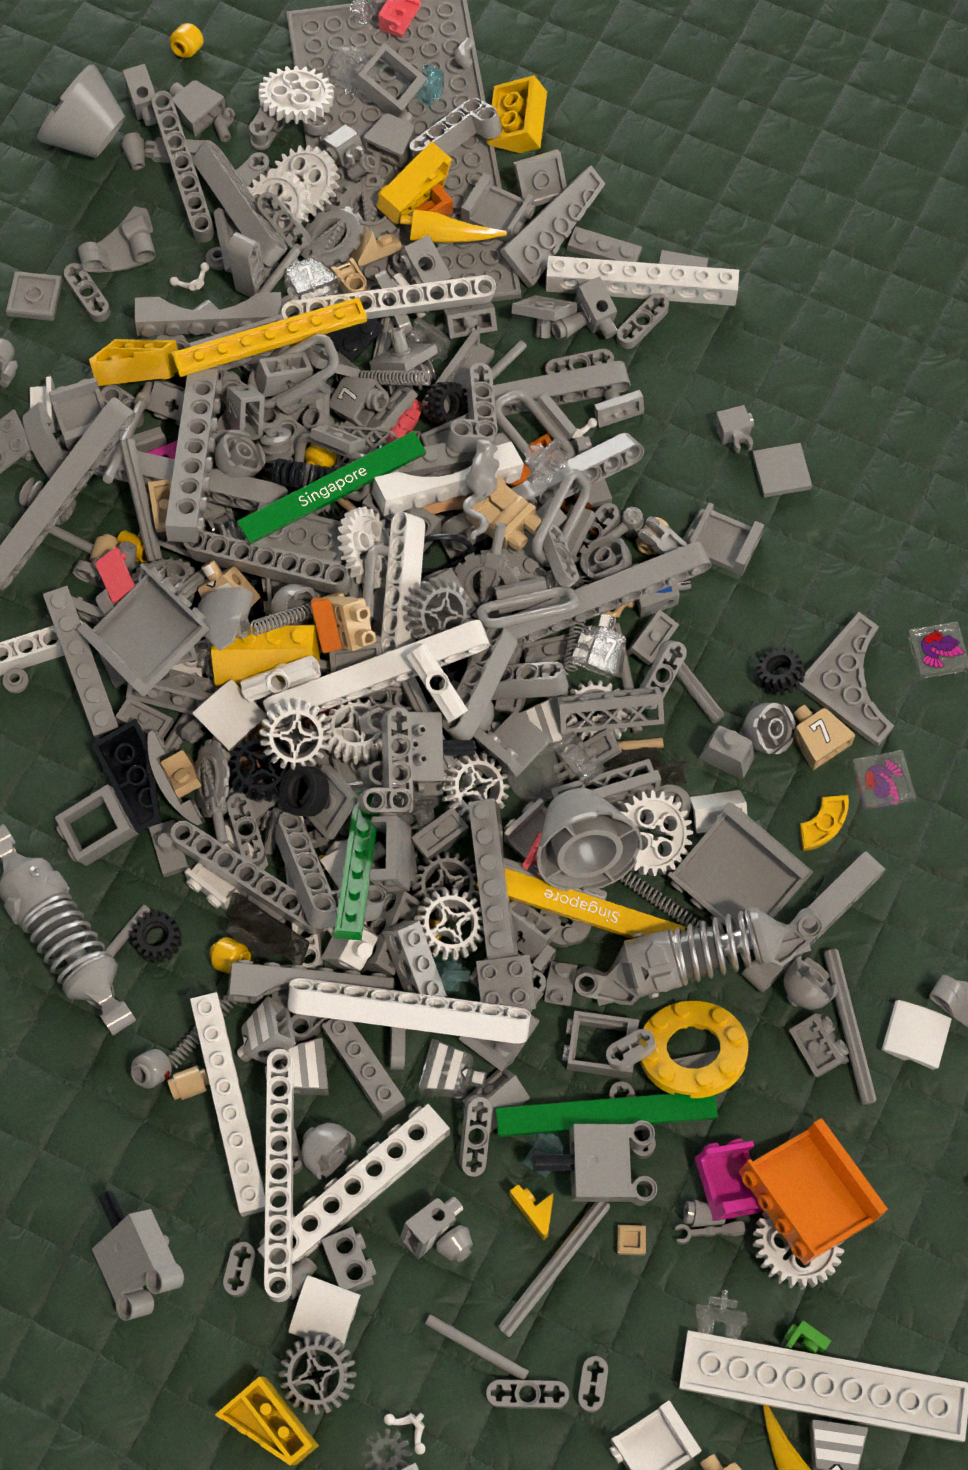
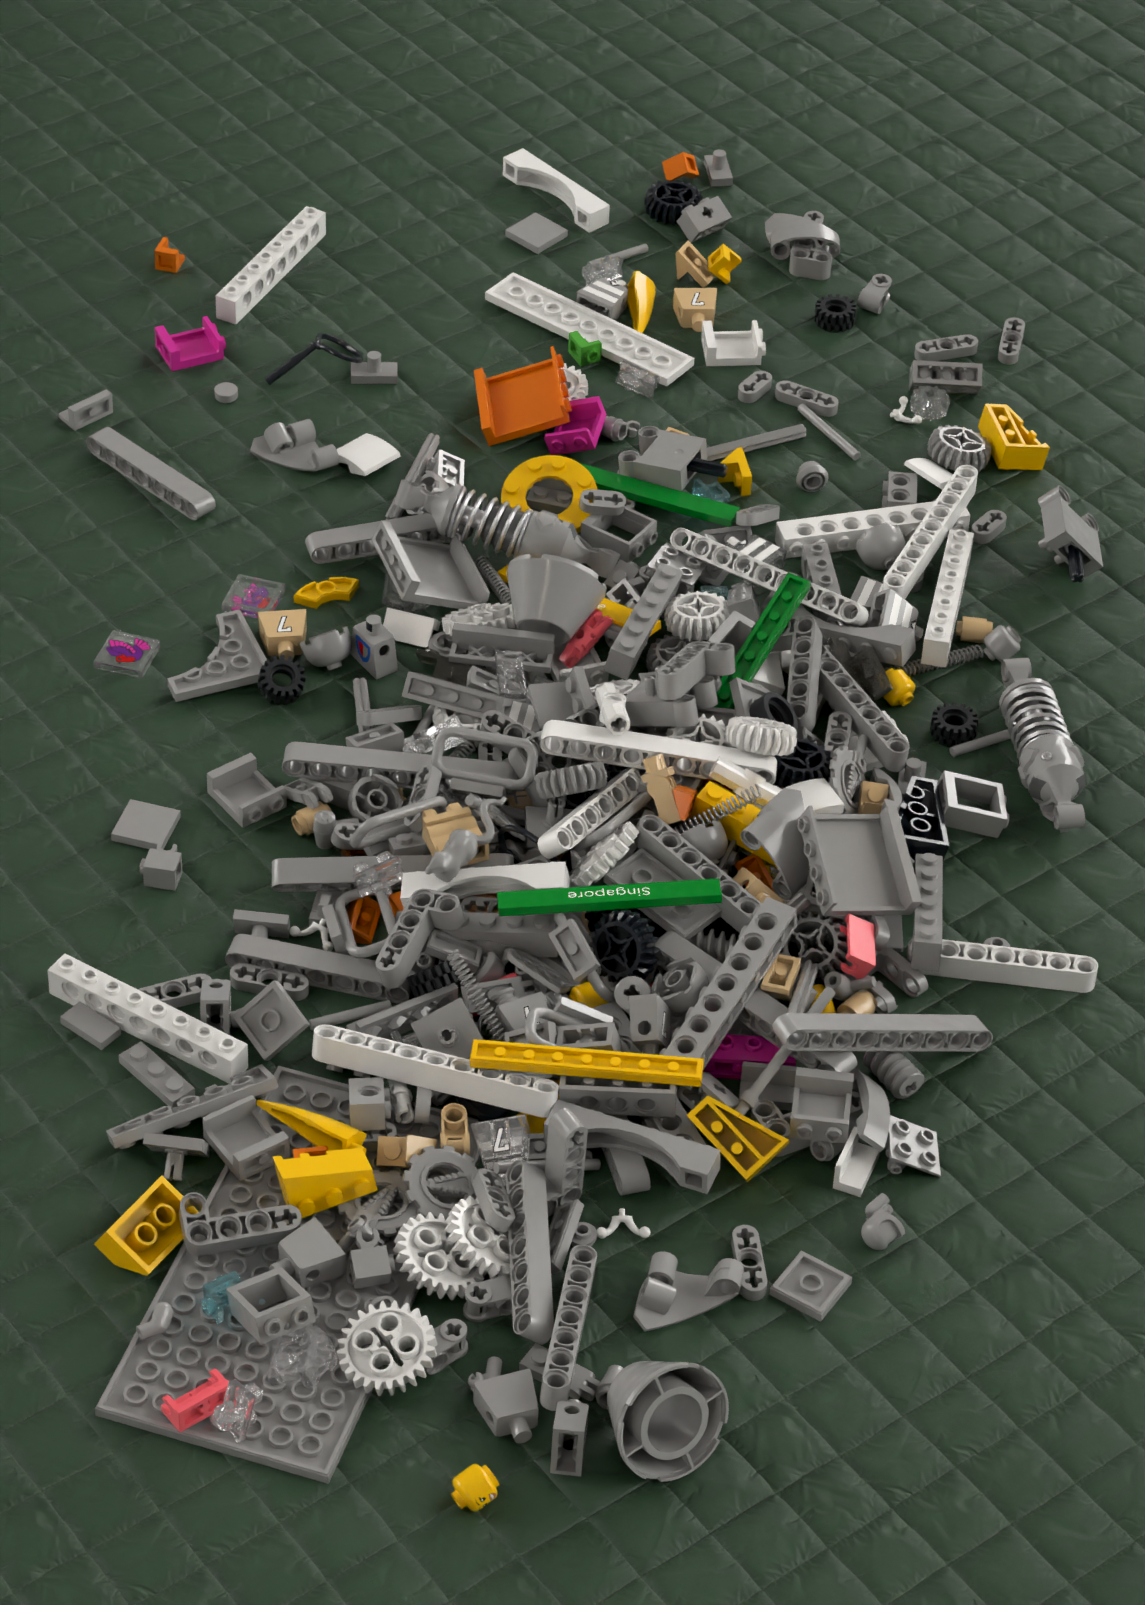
camera: 155 degrees left, 25 degrees down
light grey torso [400,1197,463,1259] -> none

